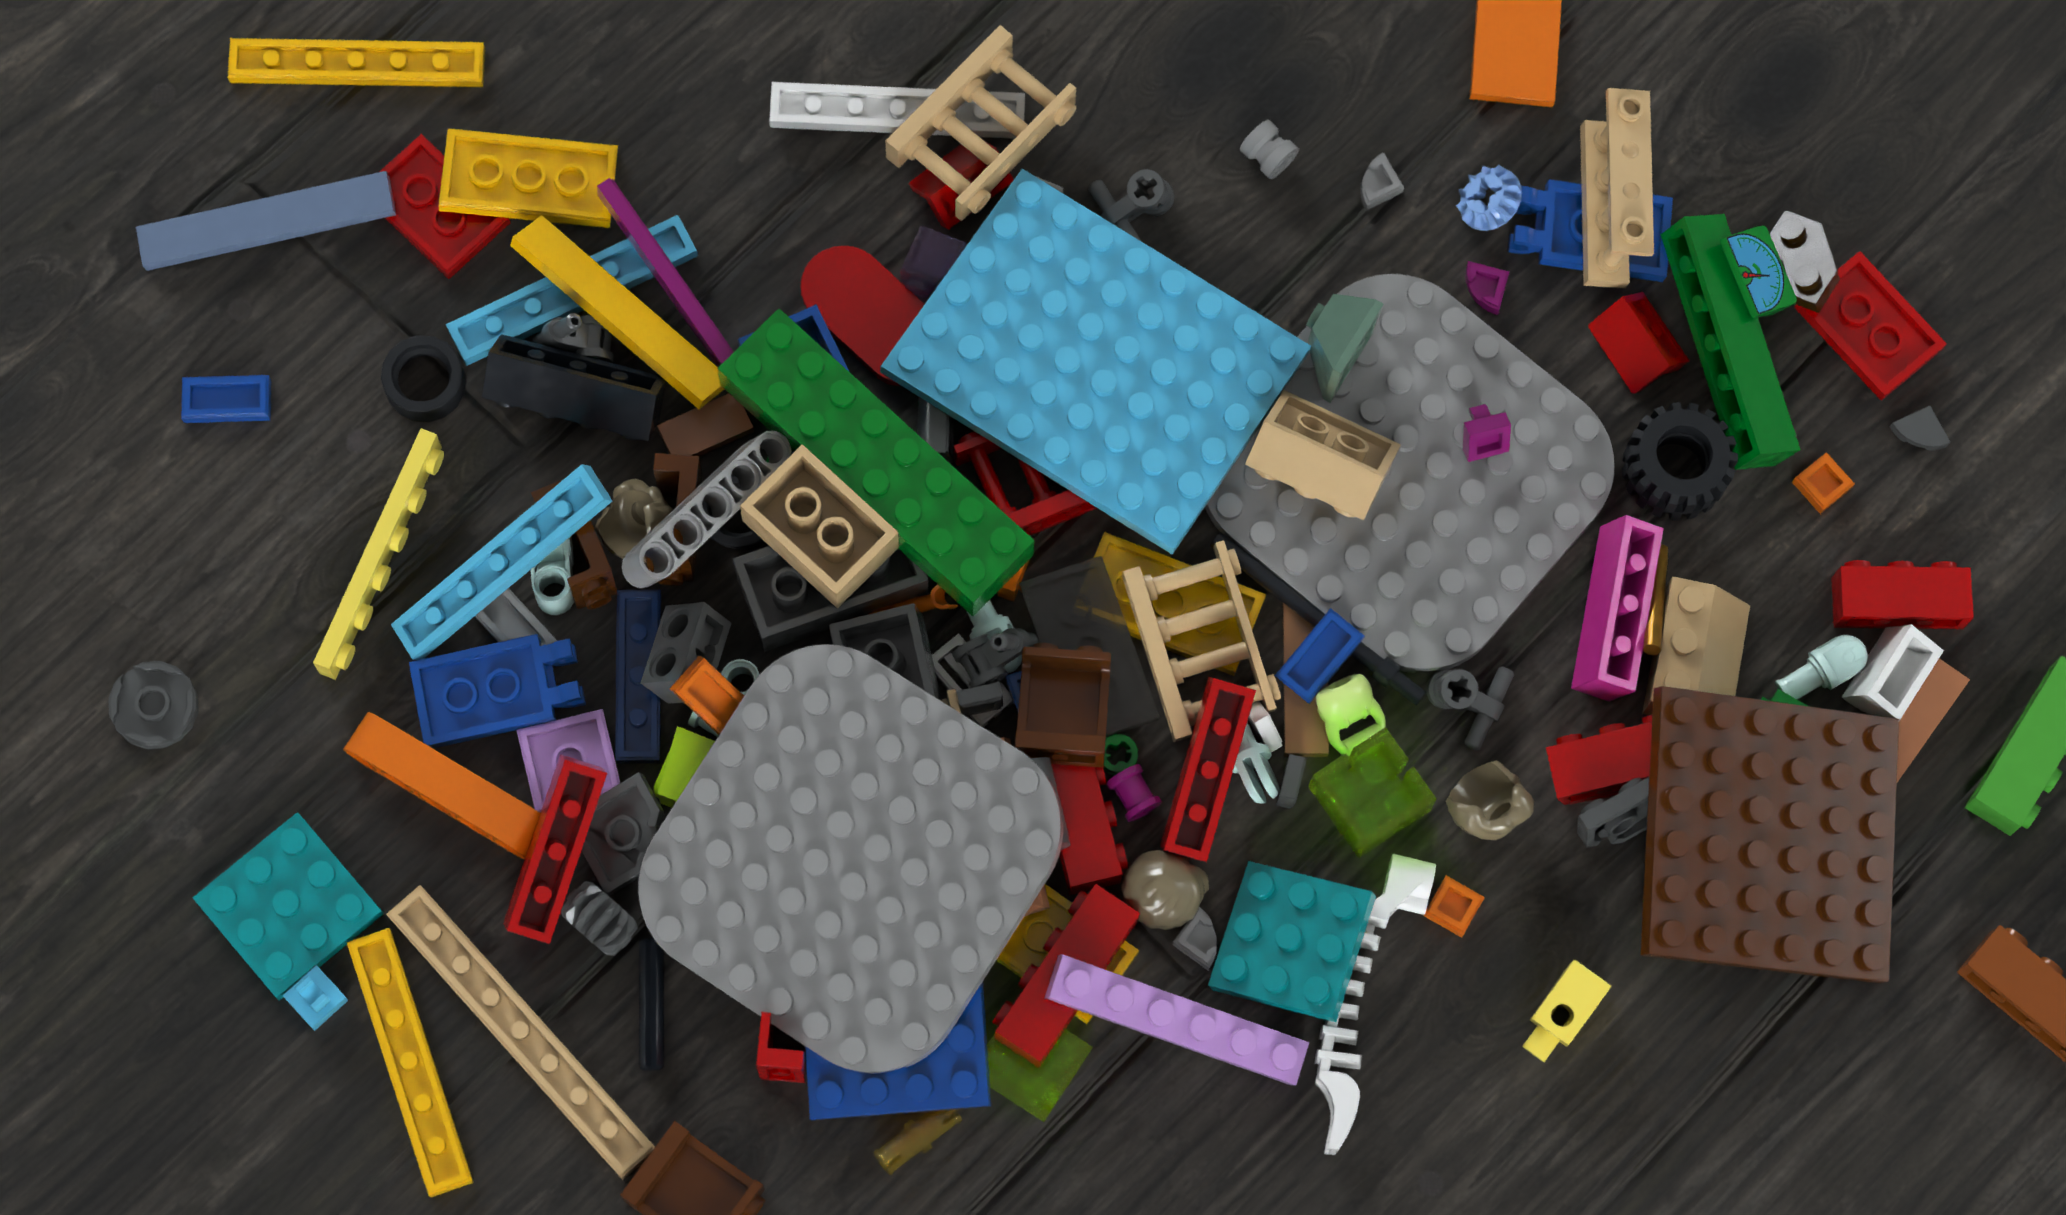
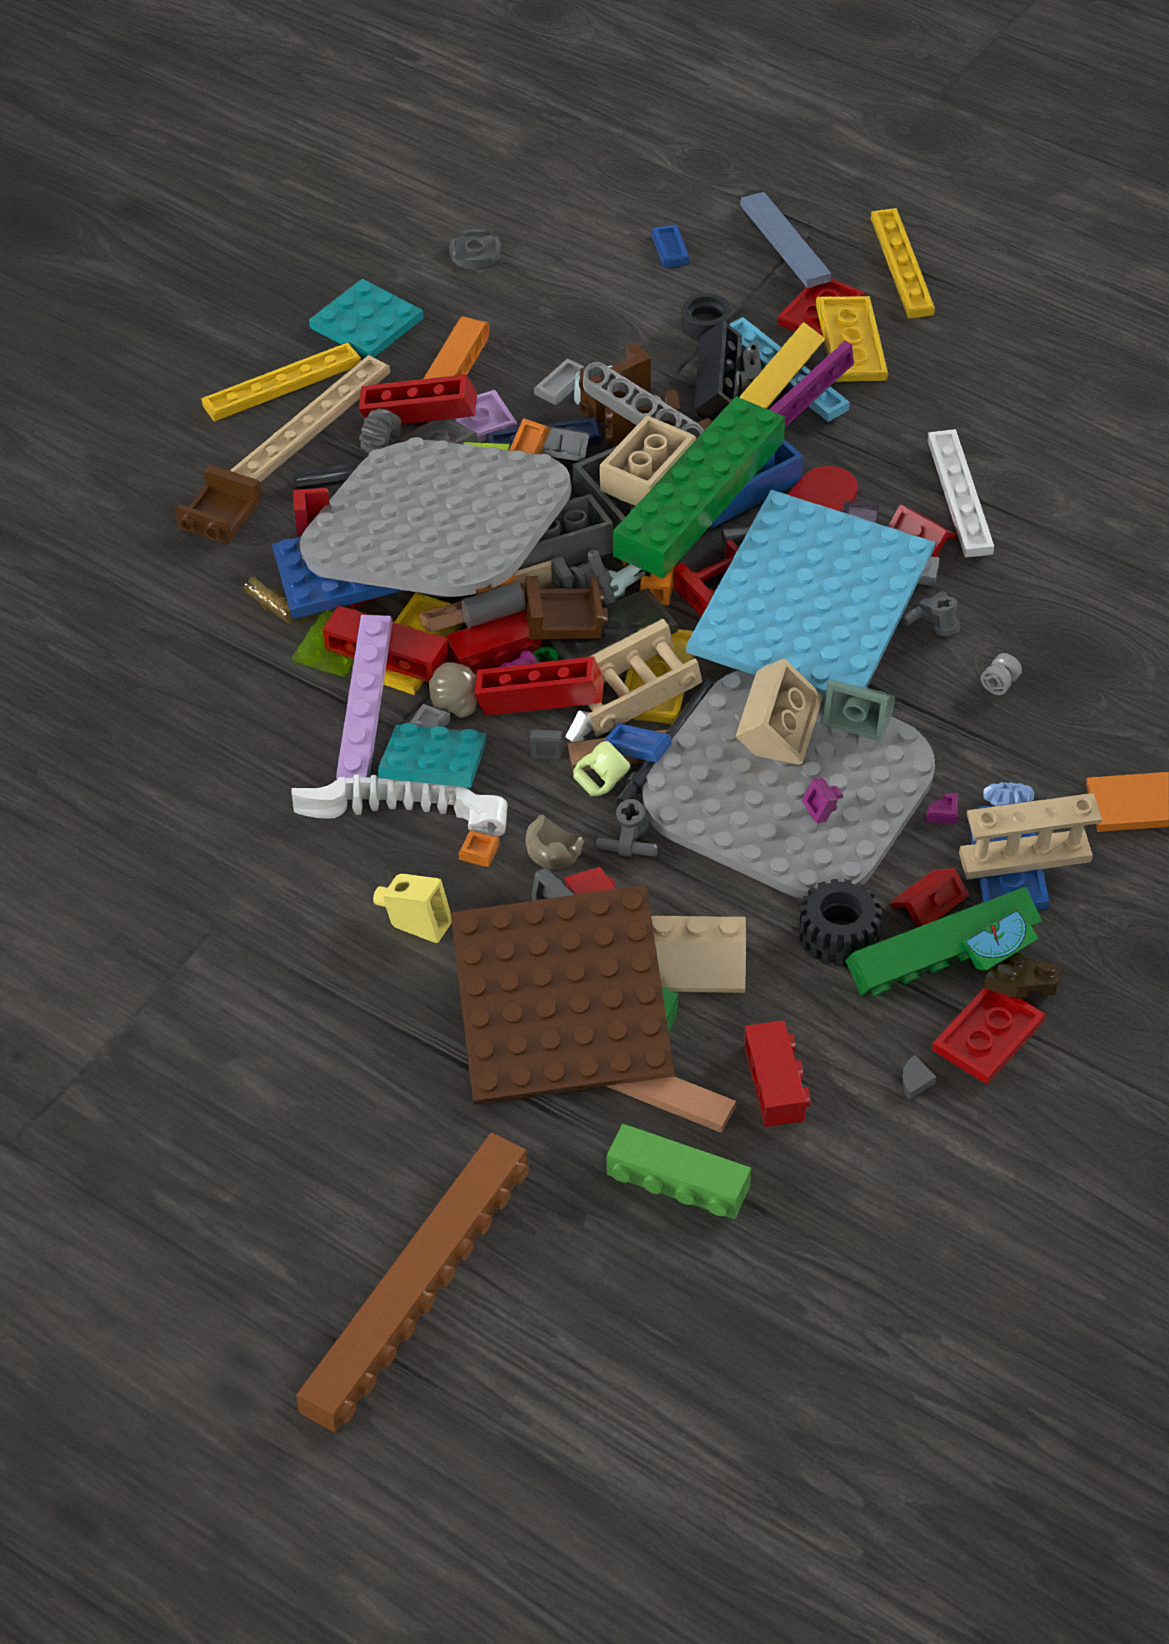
camera: 85 degrees right, 25 degrees down
medium azure tile [282,965,348,1031] -> none
light yellow plate [313,428,444,680] -> none
medium azure plate [391,464,612,660] -> none
blue tile [409,634,586,749] -> none
tan fence [885,25,1076,221] -> none
light aqua arm [1233,722,1280,804] -> none
clear neon green piece [1308,727,1437,858] -> none
light grey tile [1361,152,1404,211] -> none
dark pink brick [1571,515,1664,702] -> none
pearl gold bar [1643,544,1668,655] -> none
light aqua arm [1775,635,1868,699] -> none
orange tile [1792,452,1855,514] -> none
white brick [1842,624,1944,721] -> none

